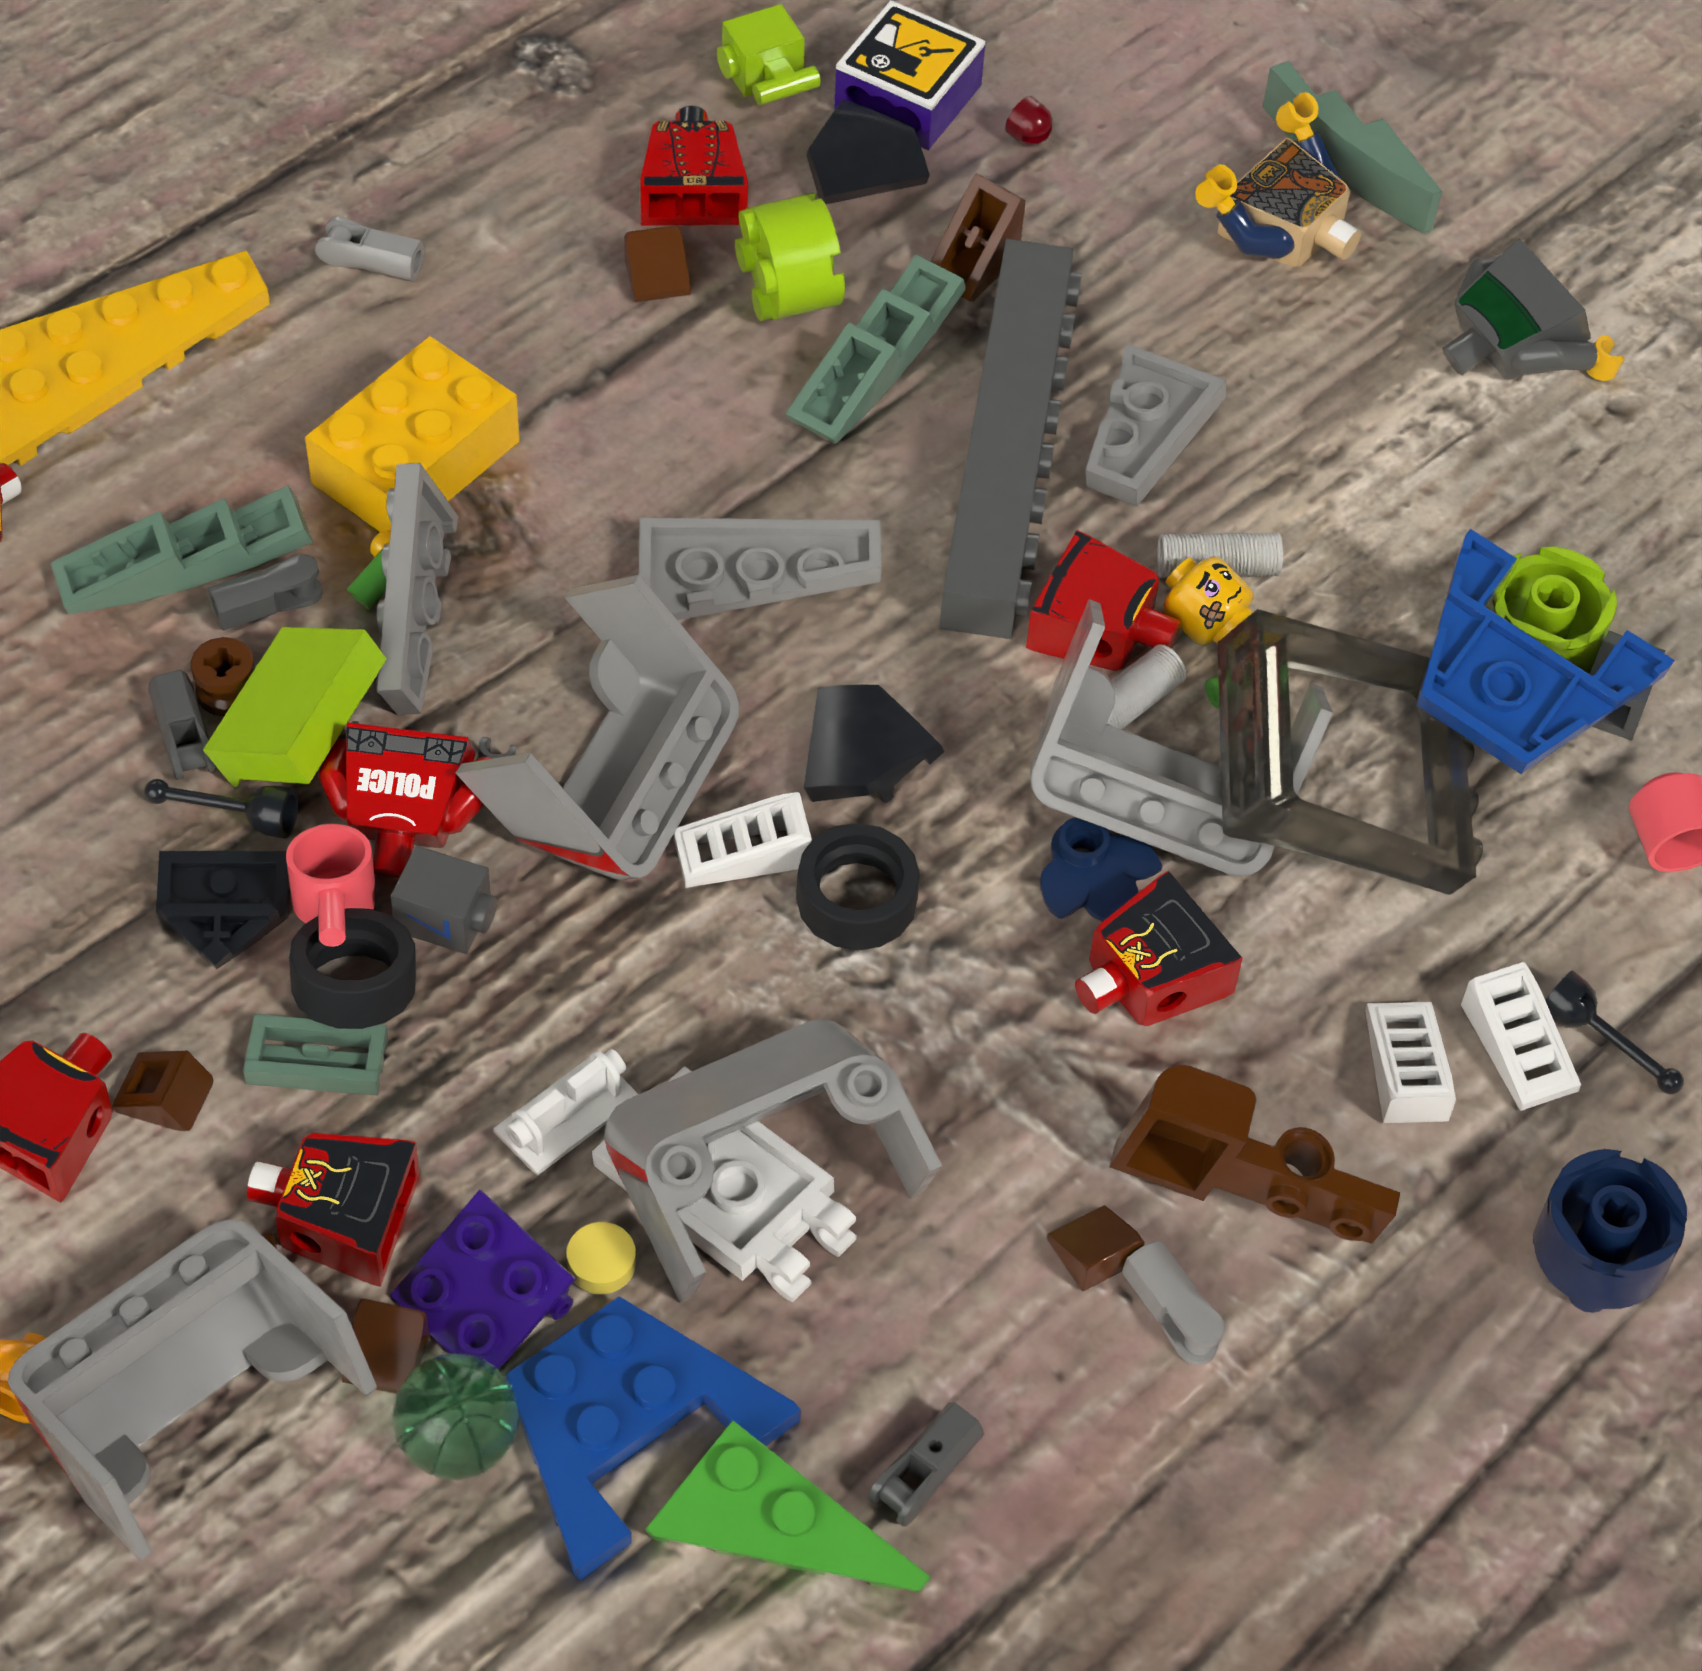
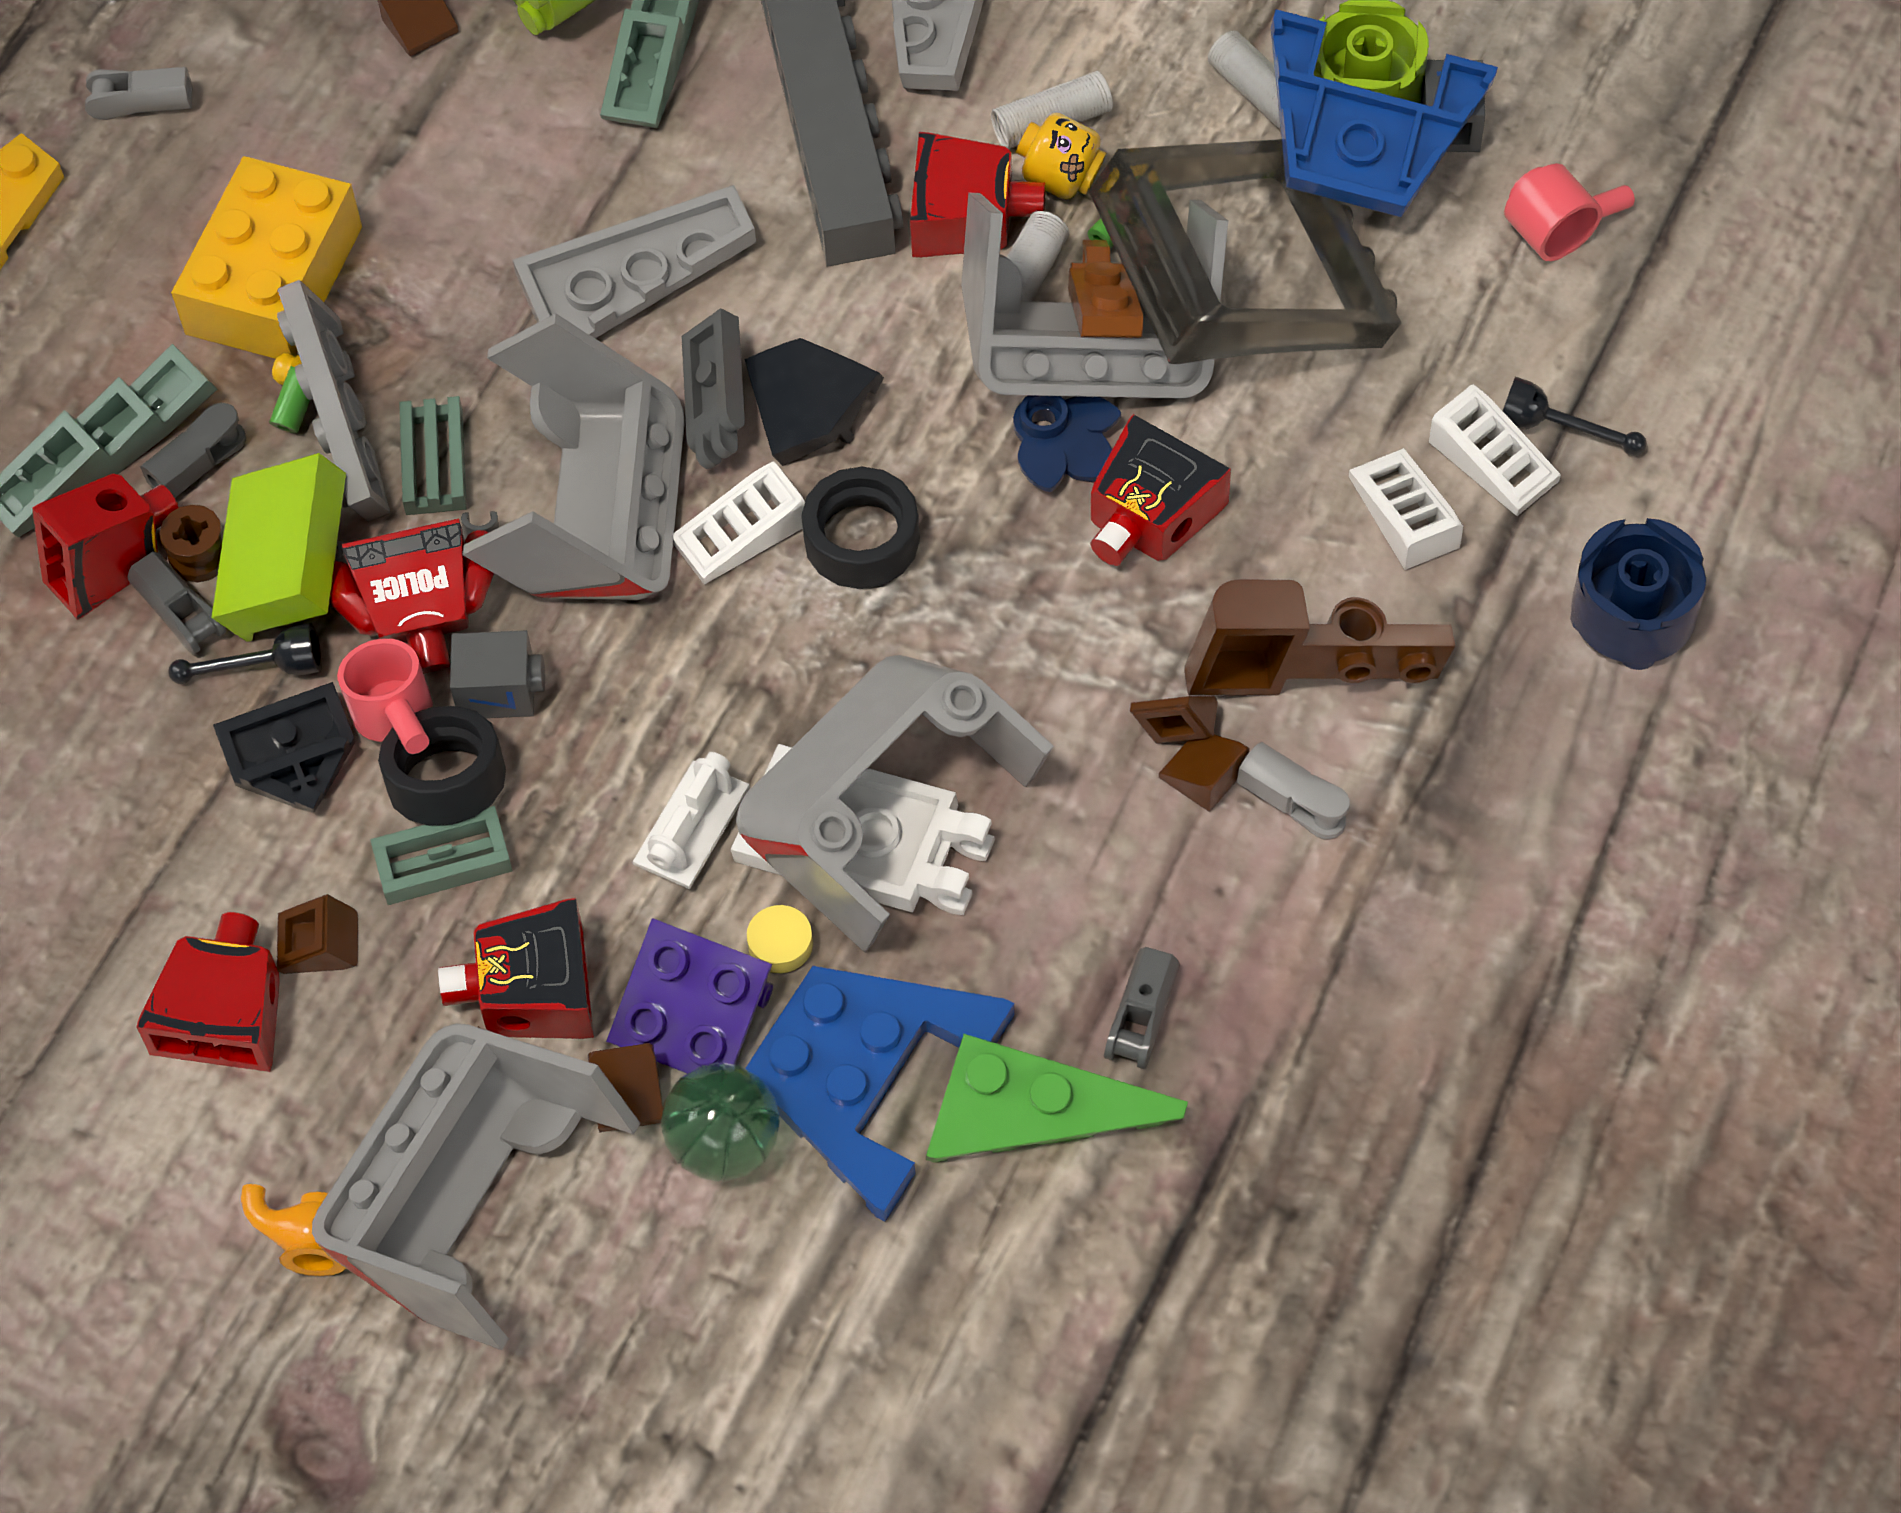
camera: 15 degrees left, 5 degrees up
none -> red torso [32,473,179,620]
none -> sand green tile [399,396,467,515]
none -> dark grey hinge [681,308,745,469]
none -> dark orange hinge [1068,240,1144,338]
none -> reddish brown slope [1130,696,1218,744]
none -> white piece [1208,31,1281,130]

